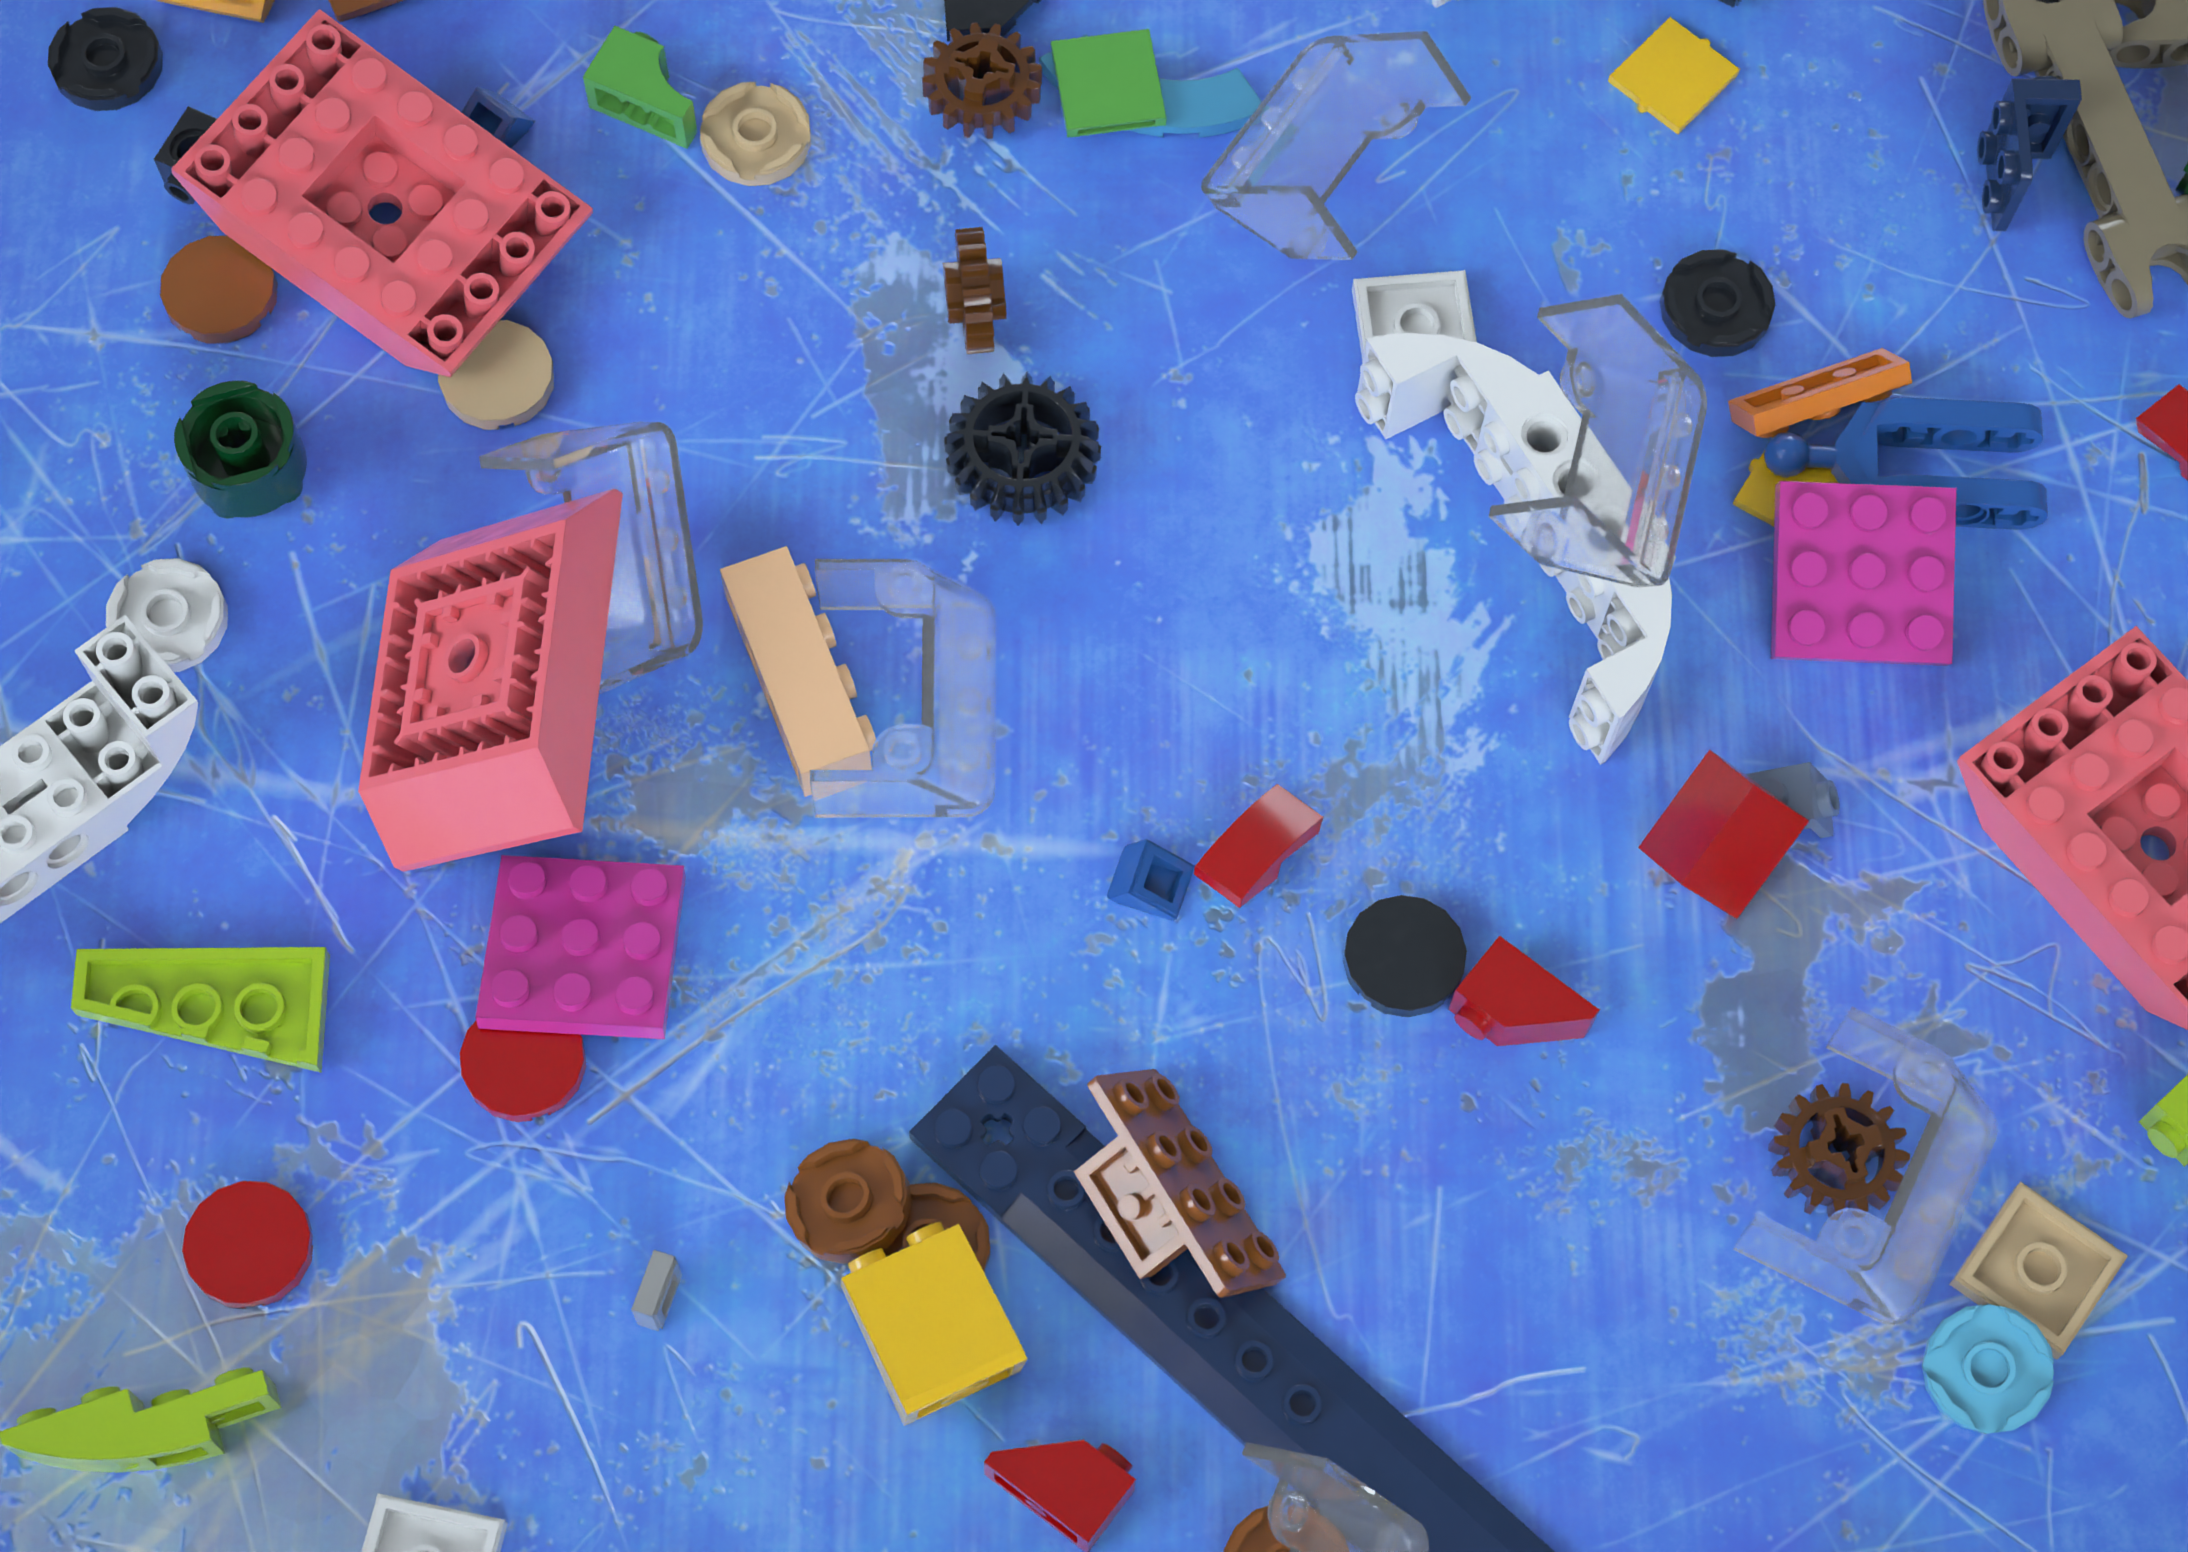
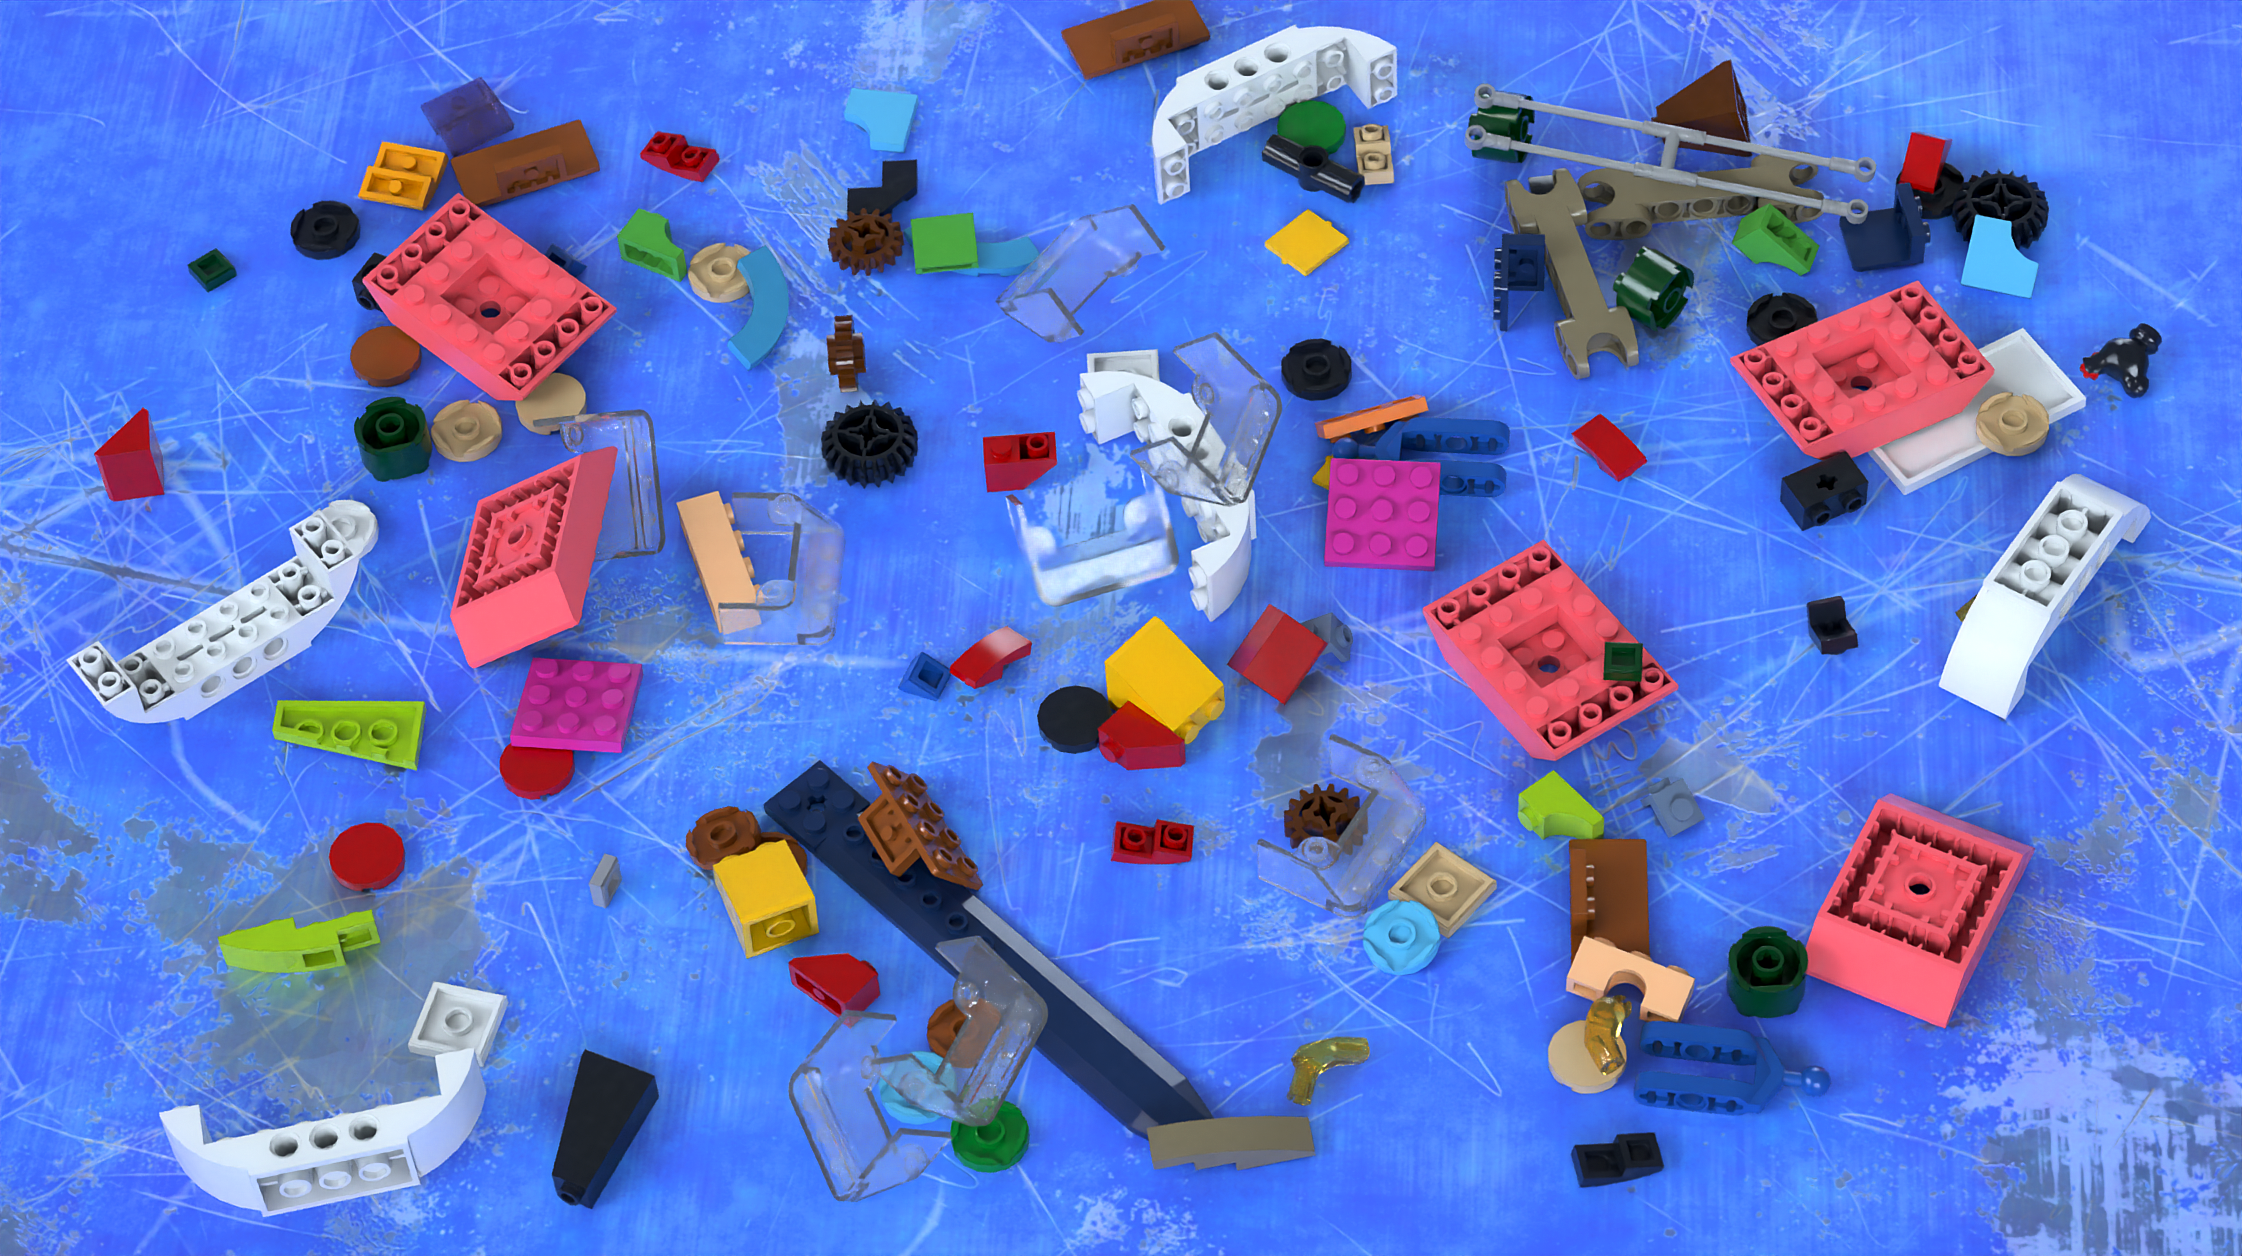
camera: 10 degrees right, 15 degrees down
none -> tan tile [431,400,503,462]
none -> dark azure tile [727,245,789,371]
none -> red slope [983,431,1057,492]
none -> clear windscreen [1006,457,1179,607]
none -> yellow slope [1104,616,1225,744]
none -> red slope [1111,819,1194,865]

